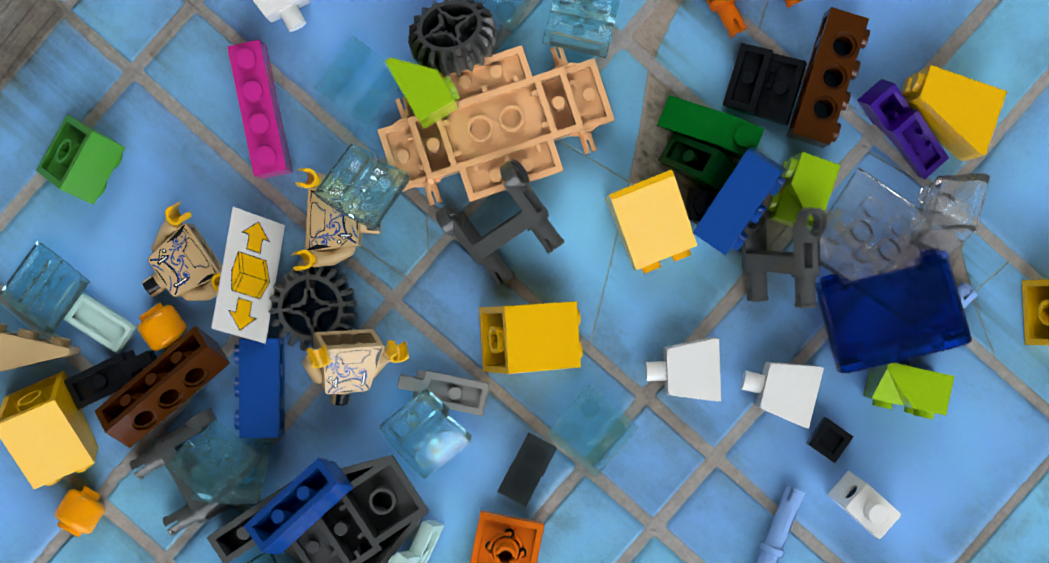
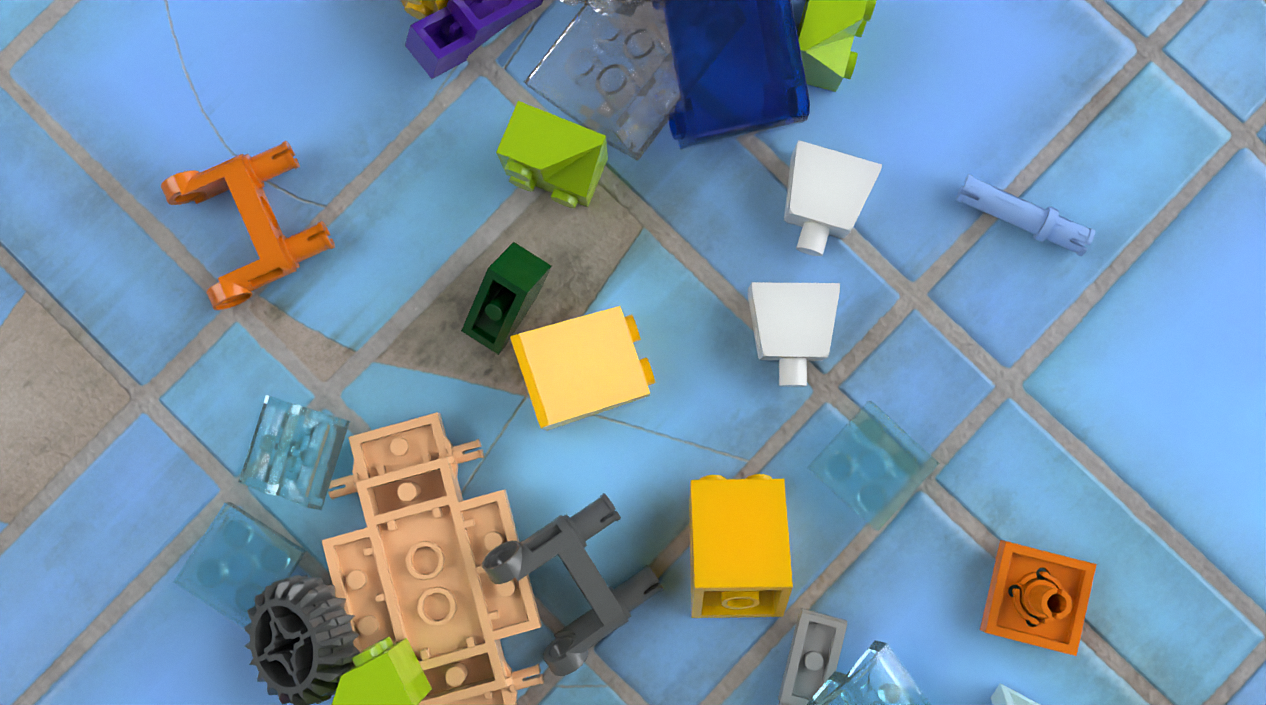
camera: 85 degrees left, 5 degrees down
clear smoke slope [497,432,557,507] -> none
green slope [657,95,765,160] -> none
black plate [685,187,718,222] -> none
blue brick [693,147,786,256] -> none
black slope [722,43,807,126] -> none
dark grey connector [741,207,827,308] -> none
reddish brown brick [786,7,870,148] -> none
black plate [806,417,854,463] -> none
white torso [827,471,902,539] -> none

